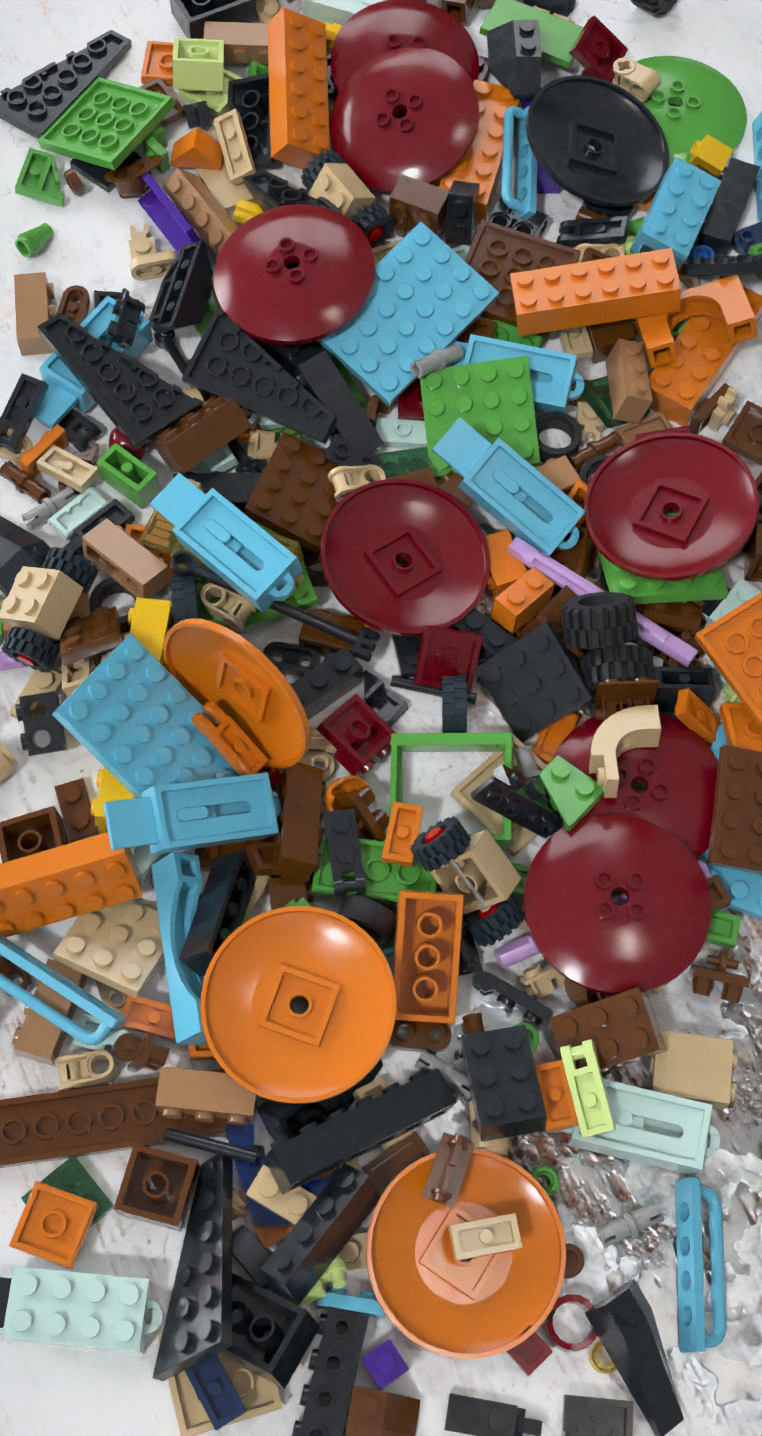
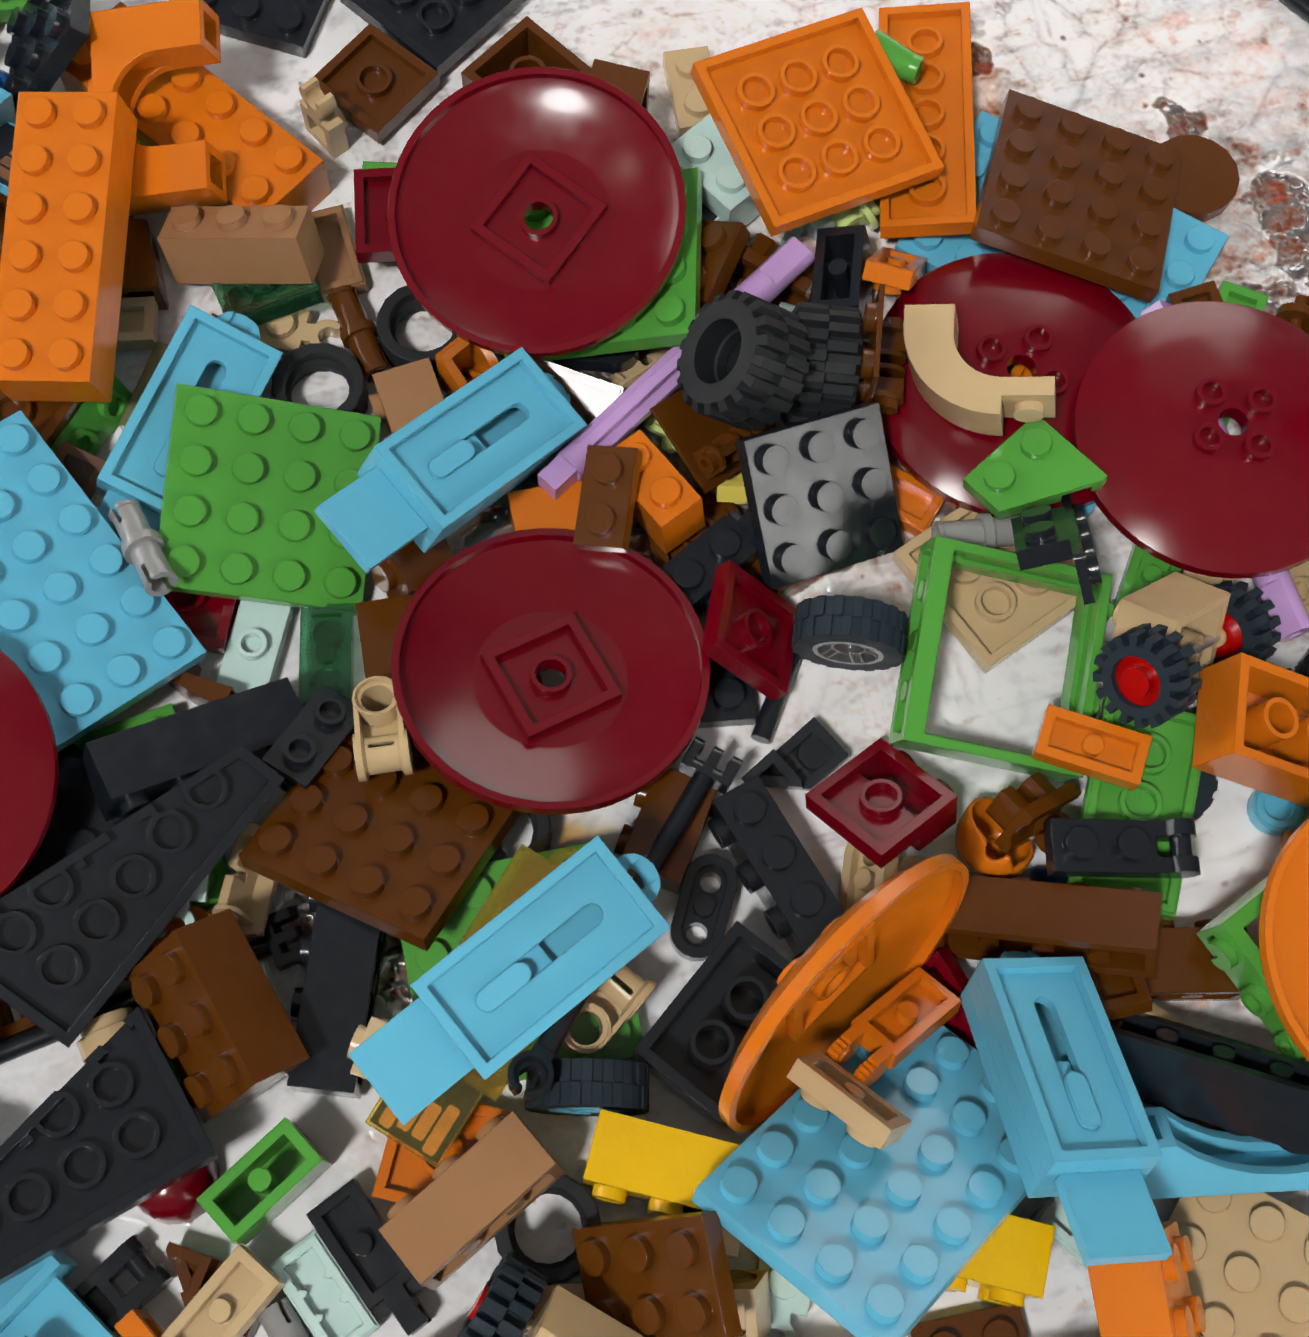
camera: 85 degrees left, 5 degrees up
black tyre [338,895,397,944] -> none
reddish brown plate [689,383,732,435] -> none
none -> reddish brown plate [573,445,642,553]
none -> tan plate [786,1051,912,1150]

